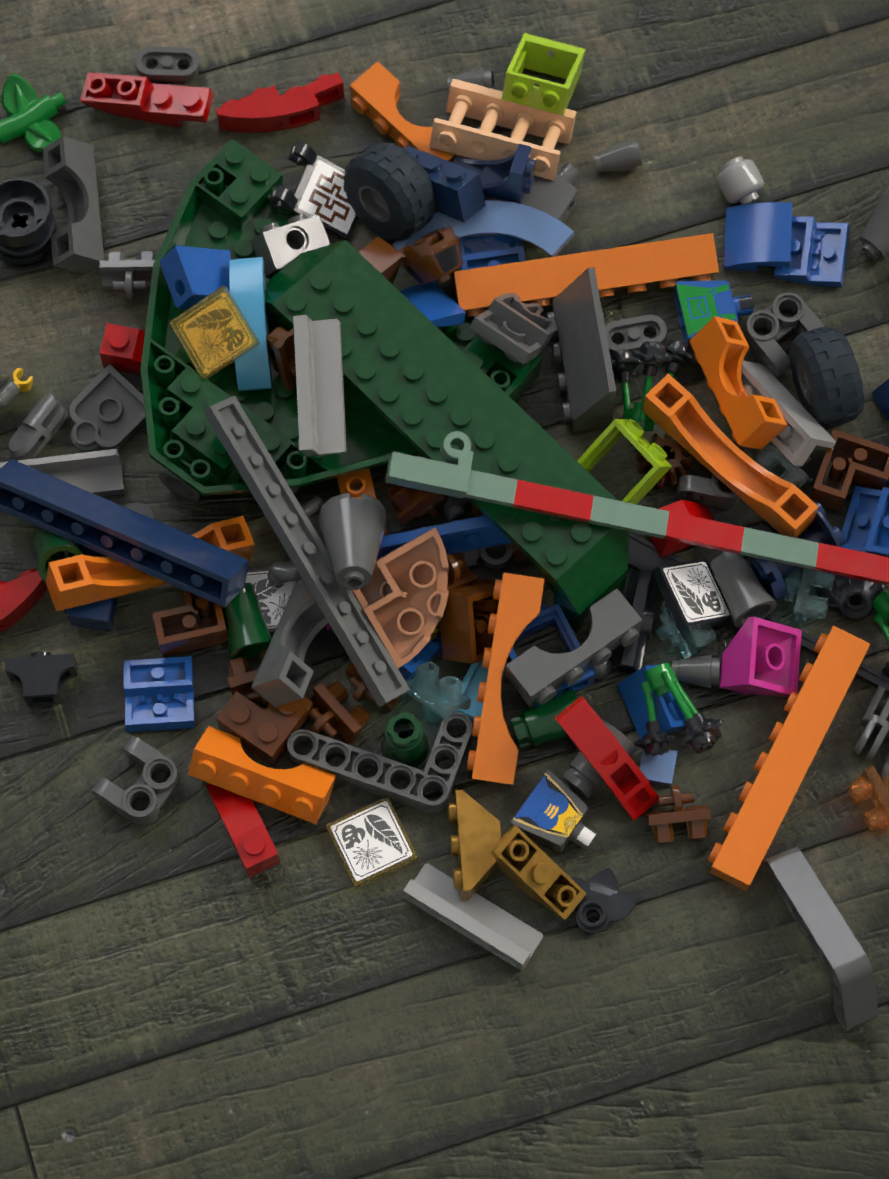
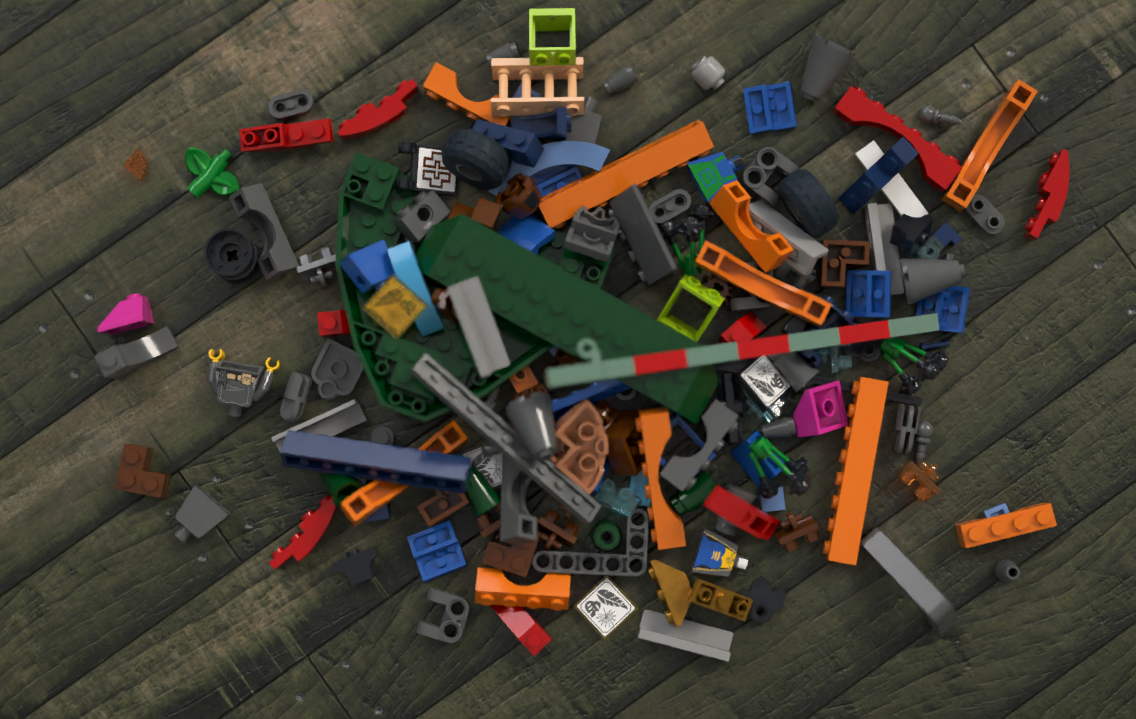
camera: 15 degrees left, 15 degrees up
blue slope [723,202,793,271] -> none

